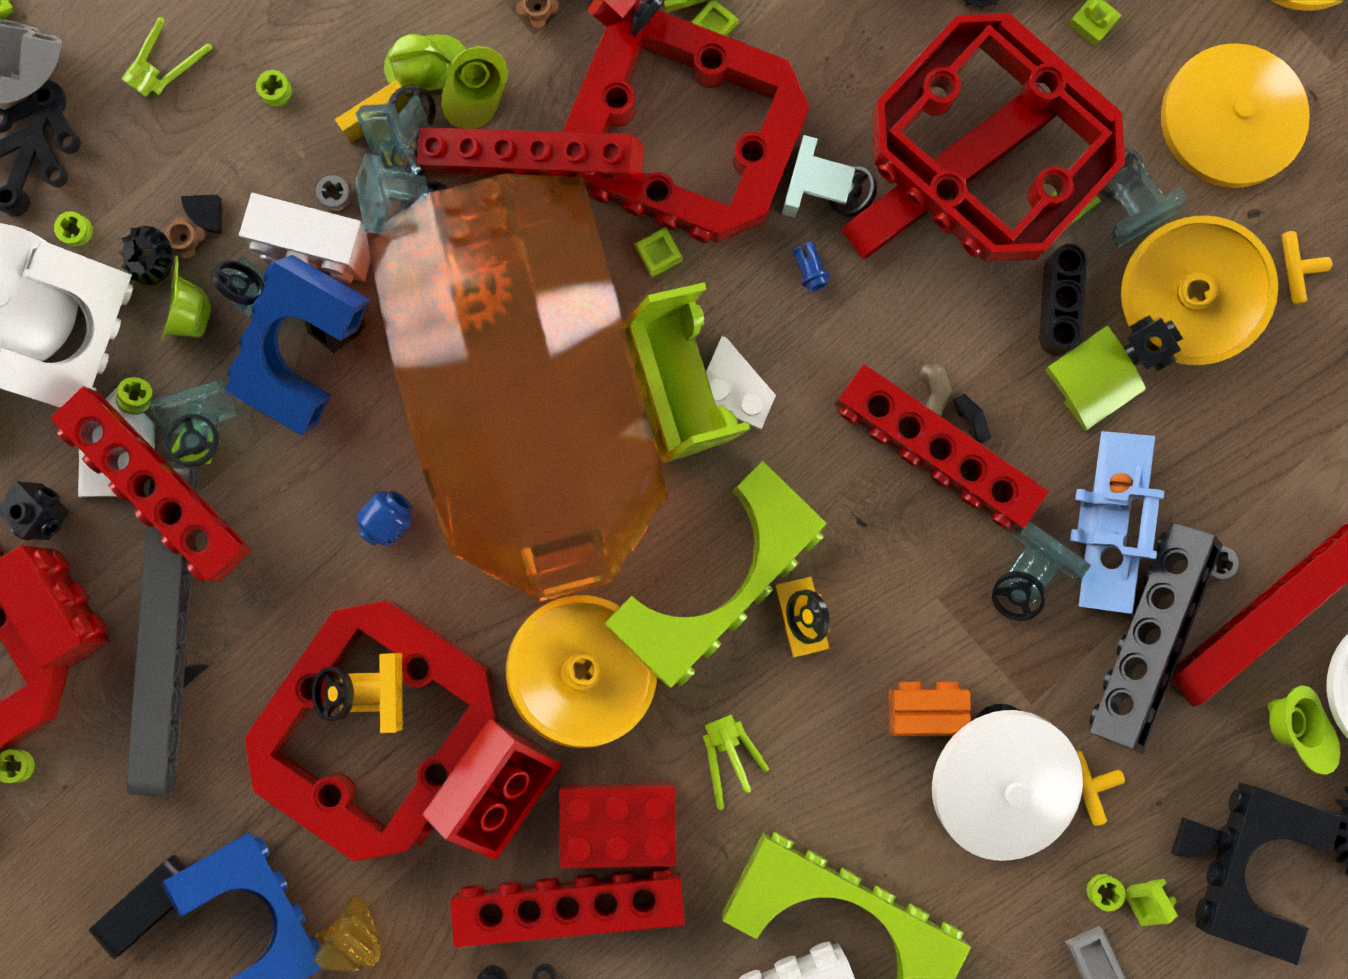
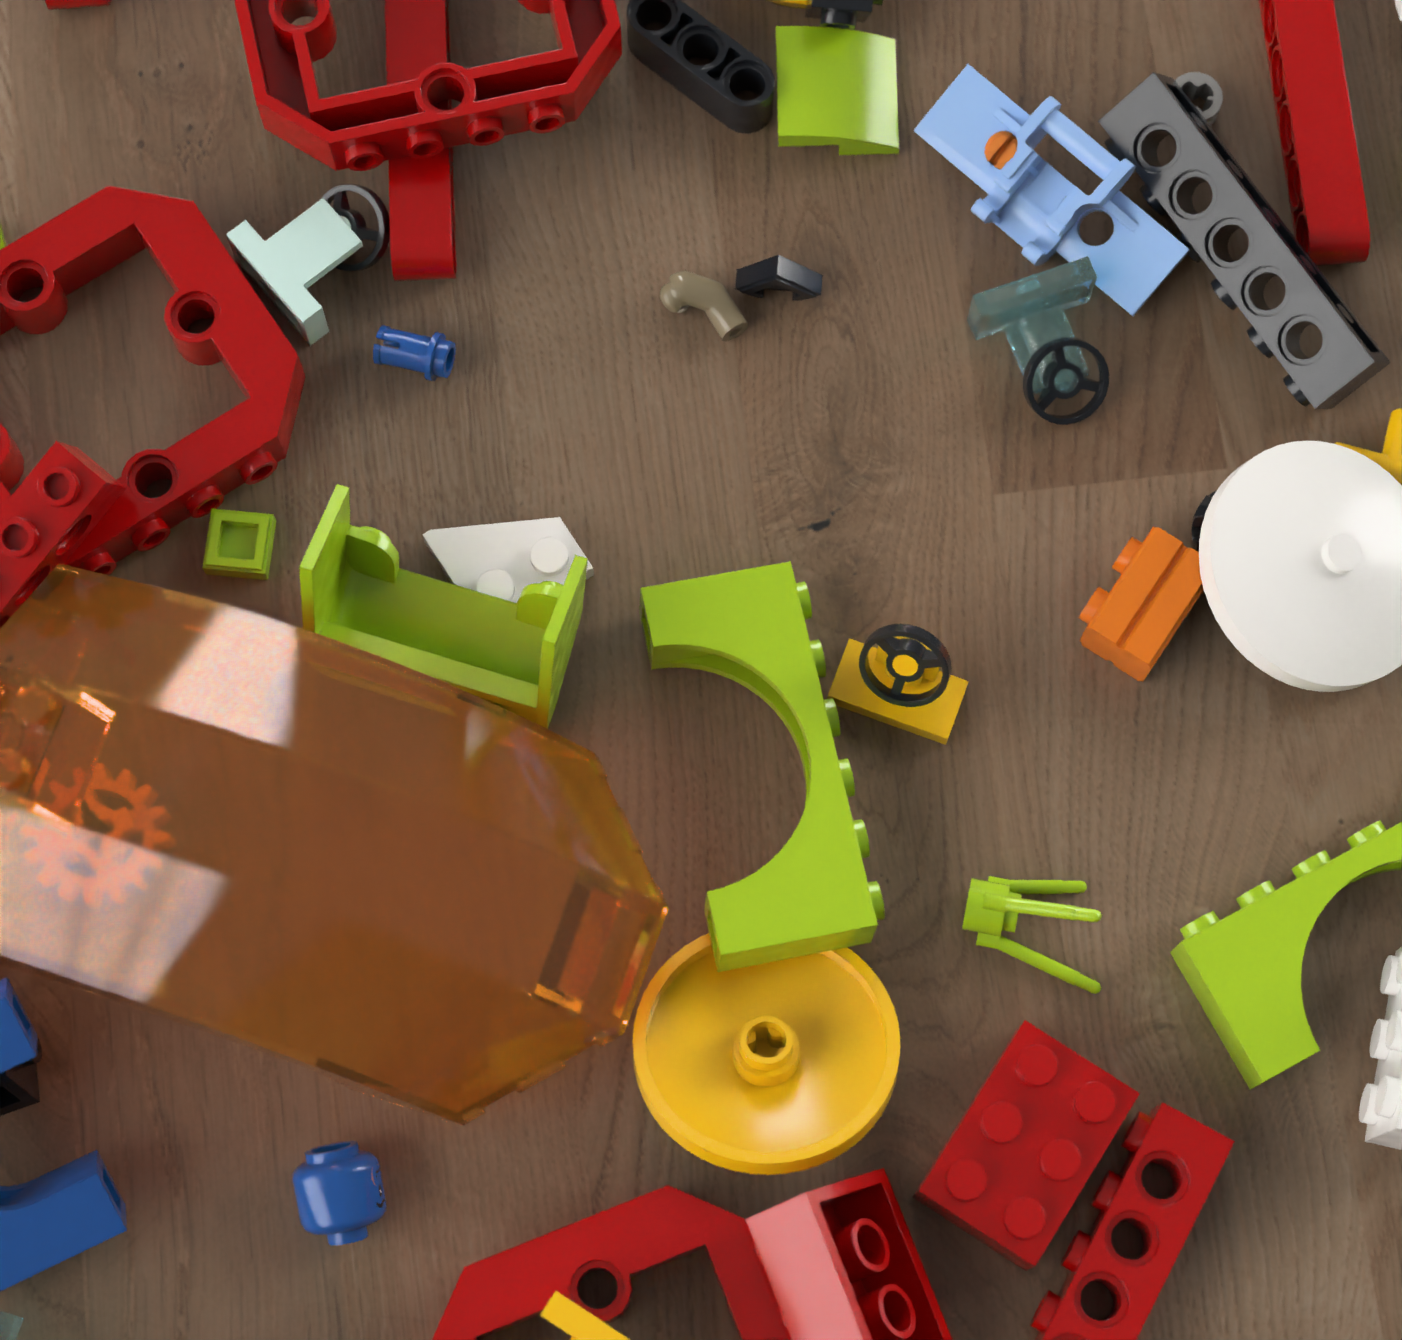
camera: 55 degrees left, 10 degrees down
red brick [834,363,1049,531] -> none

